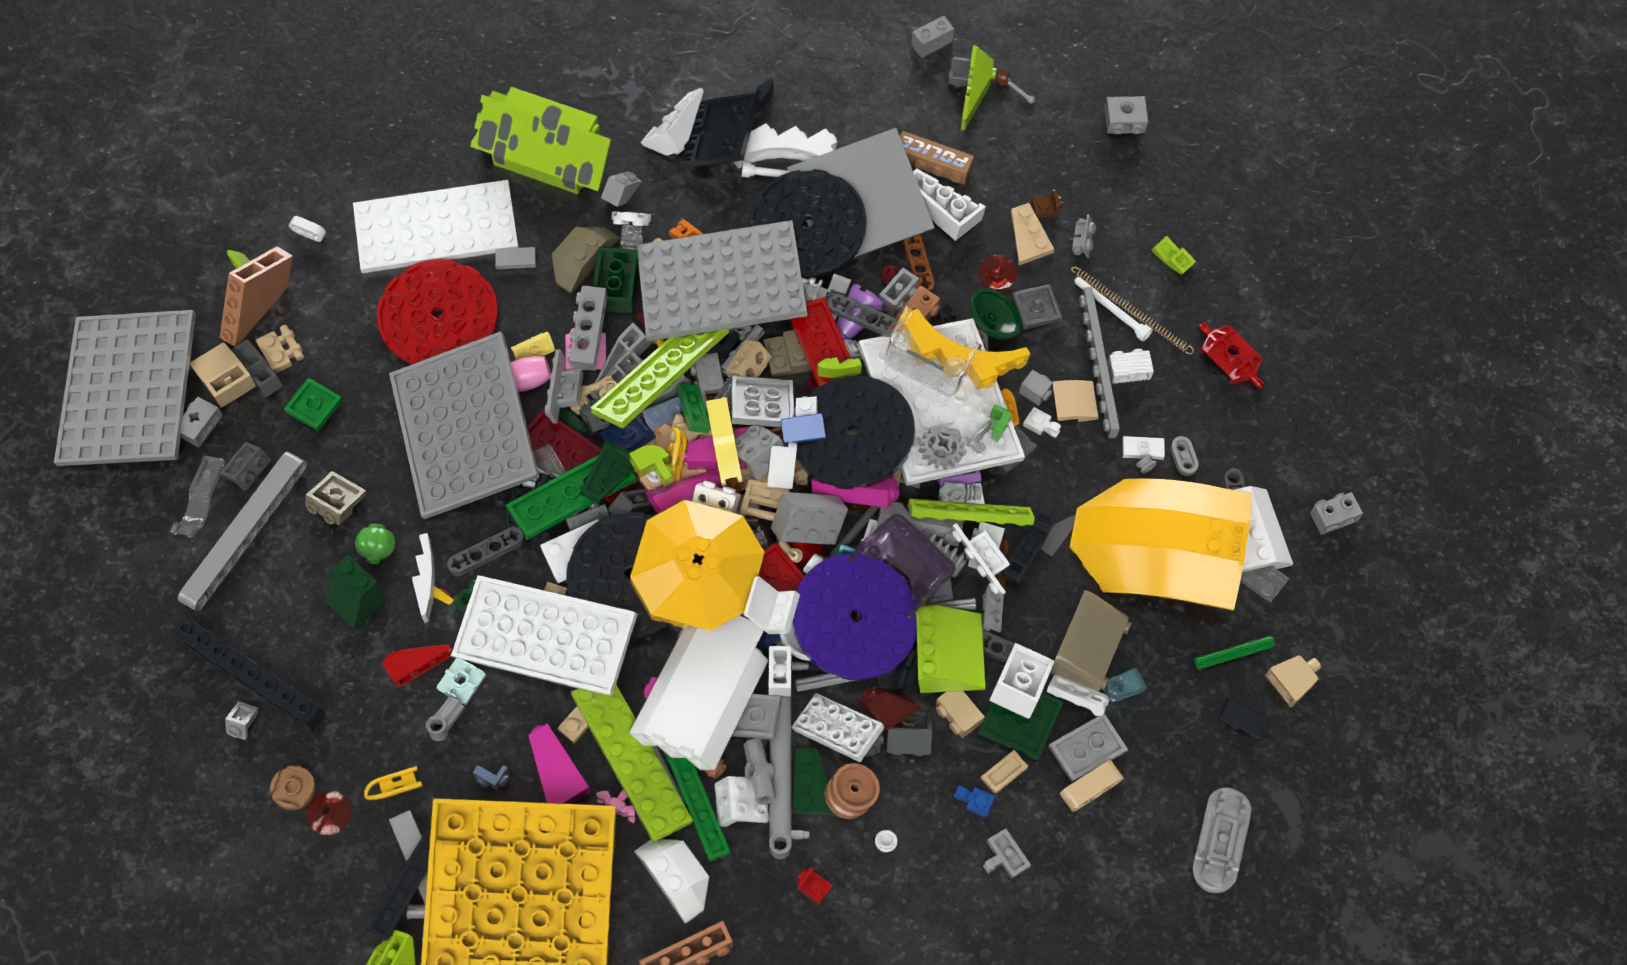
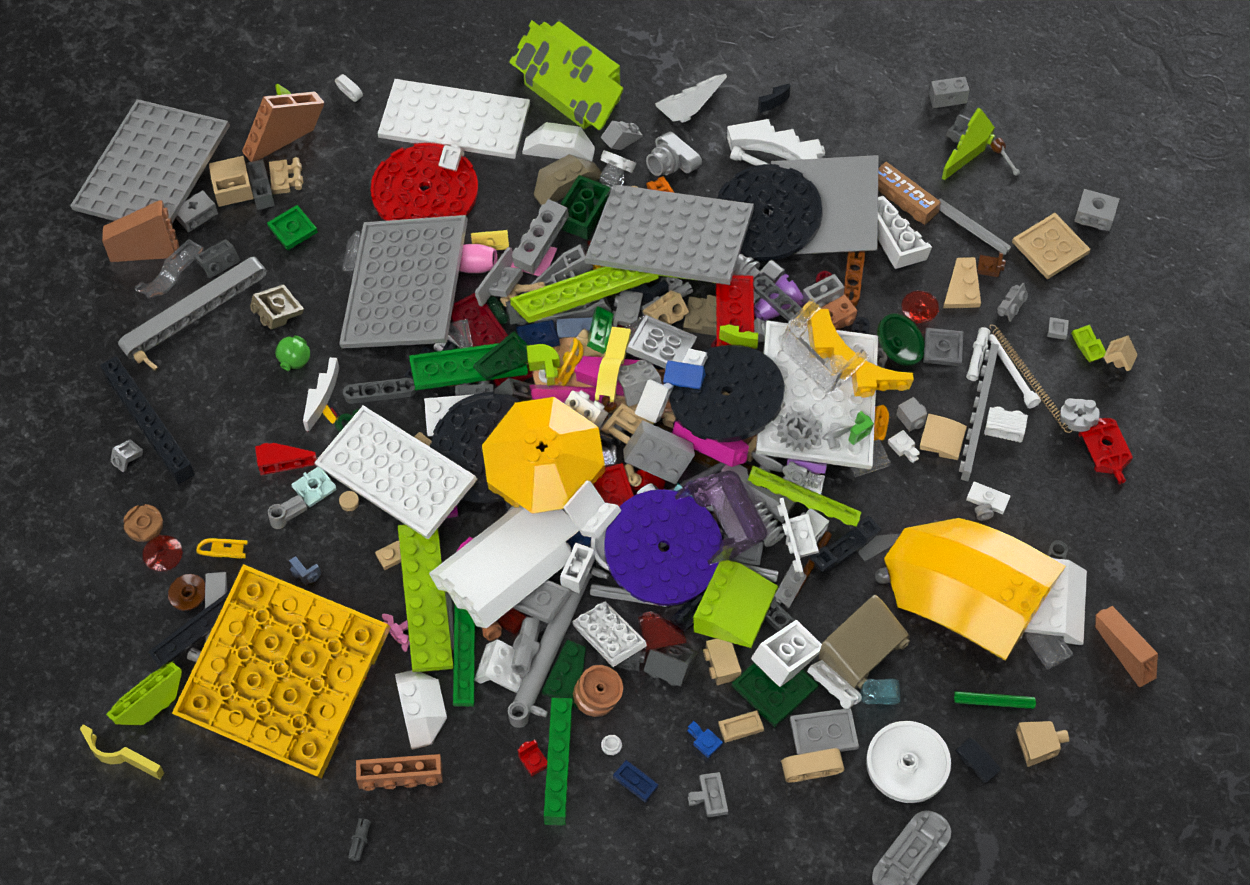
camera: 25 degrees right, 5 degrees down
dark green slope [325,555,386,629] -> none
light grey tile [495,247,536,270] -> none
dark pink slope [529,724,590,804] -> none
black hinge [679,92,759,170] -> none
light grey plate [1170,436,1199,476] -> none
light grey brick [1310,492,1363,535] -> none
none -> nougat slope [102,200,179,262]
none -> tan hand [133,350,158,371]
none -> reddish brown dish [168,574,205,611]
none -> tan tile [339,491,359,511]
none -> clear slope [342,231,361,271]
none -> white bracket [438,144,464,171]
none -> clear red plate [498,608,526,635]
none -> white wedge [522,122,595,162]
none -> green arch [544,698,573,826]
none -> dark blue plate [613,760,659,803]
none -> light grey beam [646,132,702,176]
none -> light grey dish [751,452,784,473]
none -> white dish [866,721,951,803]
none -> dark grey hinge [875,567,890,584]
none -> light grey axle [939,199,1011,255]
none -> white pin [966,327,991,381]
none -> tan plate [1012,213,1091,279]
none -> light grey plate [1047,317,1069,340]
none -> light grey plate [1060,398,1099,432]
none -> nougat slope [1095,606,1158,687]
none -> tan panel [1104,336,1137,371]

